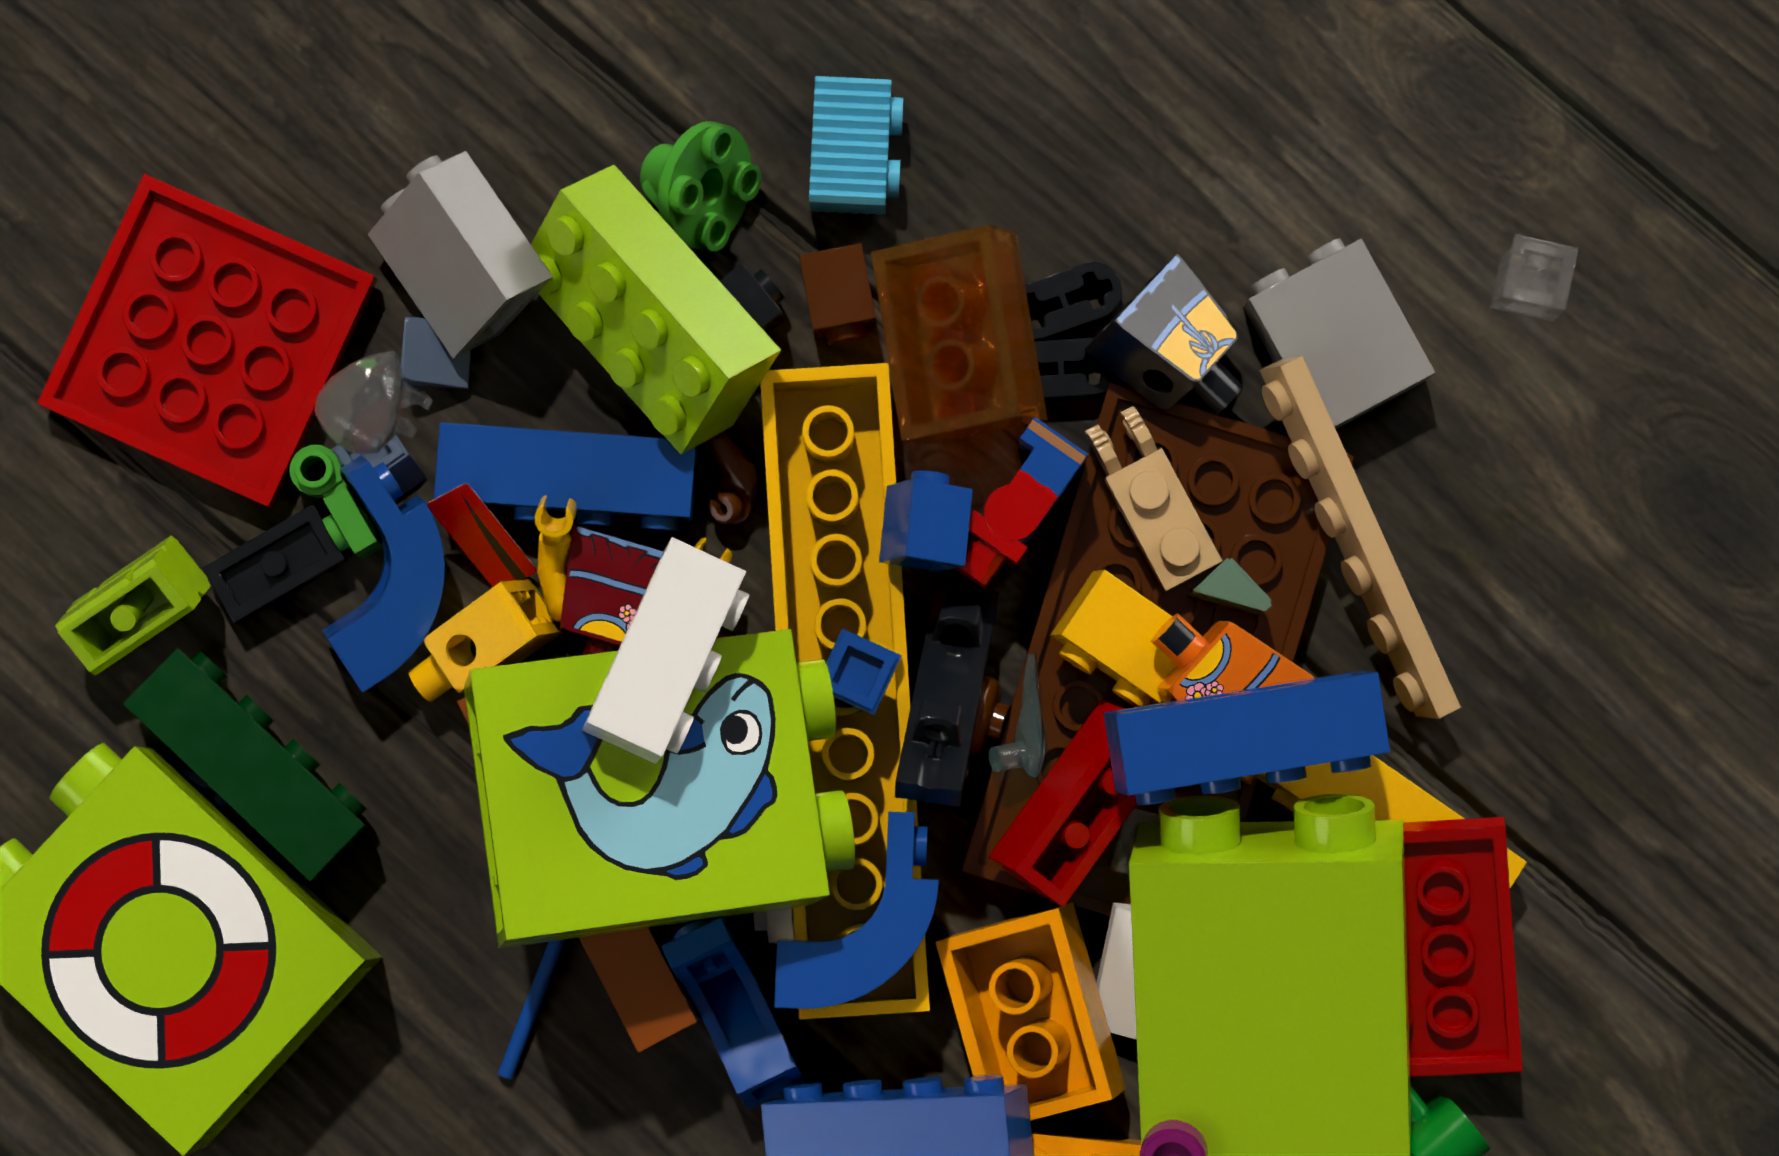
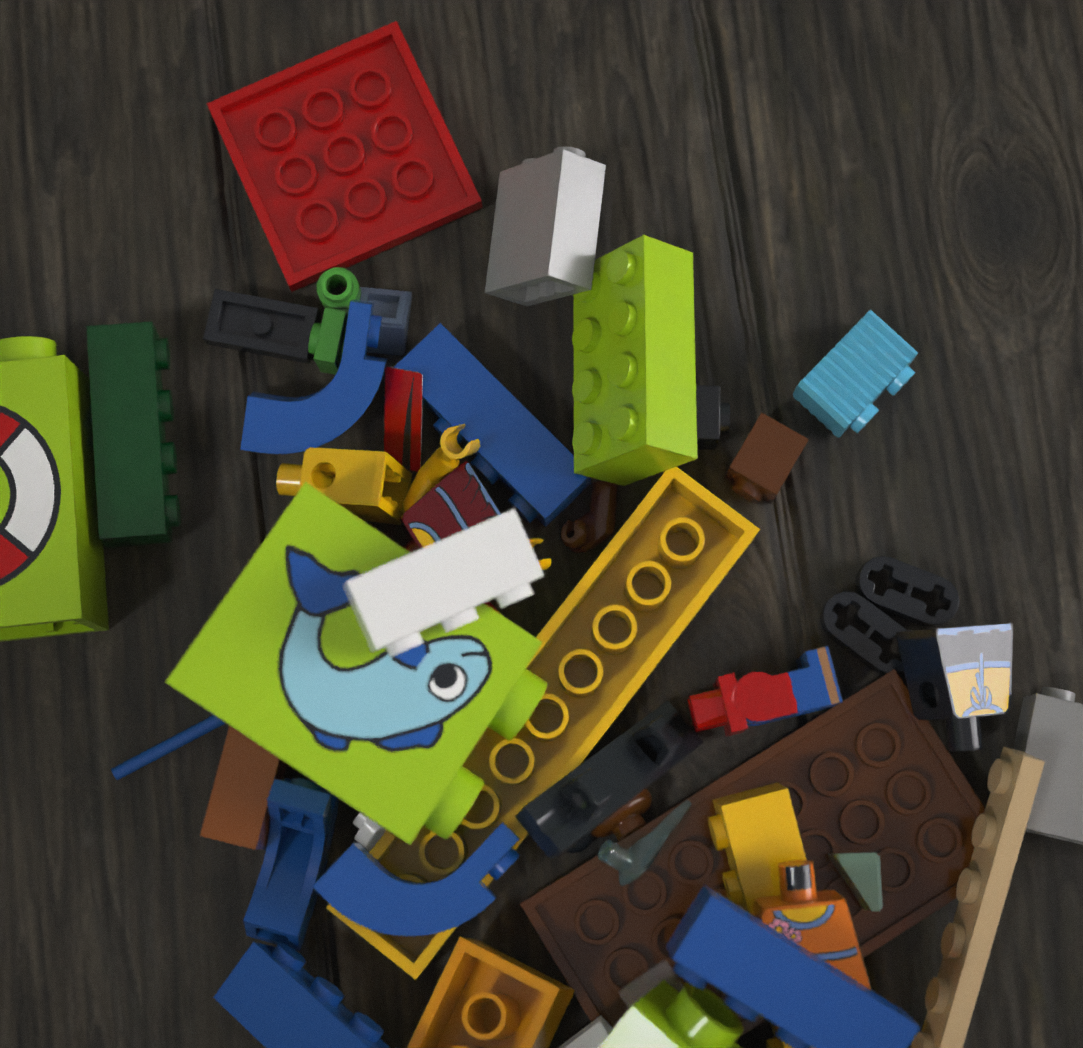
camera: 45 degrees right, 5 degrees down
lime brick [55,535,211,676] -> none
clear piece [314,350,433,455] -> none
sand blue slope [400,317,472,389] -> none
bright green plate [640,121,762,251] -> none
blue tile [826,628,902,716] -> none
clear orange brick [871,225,1048,445] -> none
blue brick [879,471,973,572] -> none
red brick [988,700,1136,907] -> none
tan hinge [1085,406,1222,593] -> none

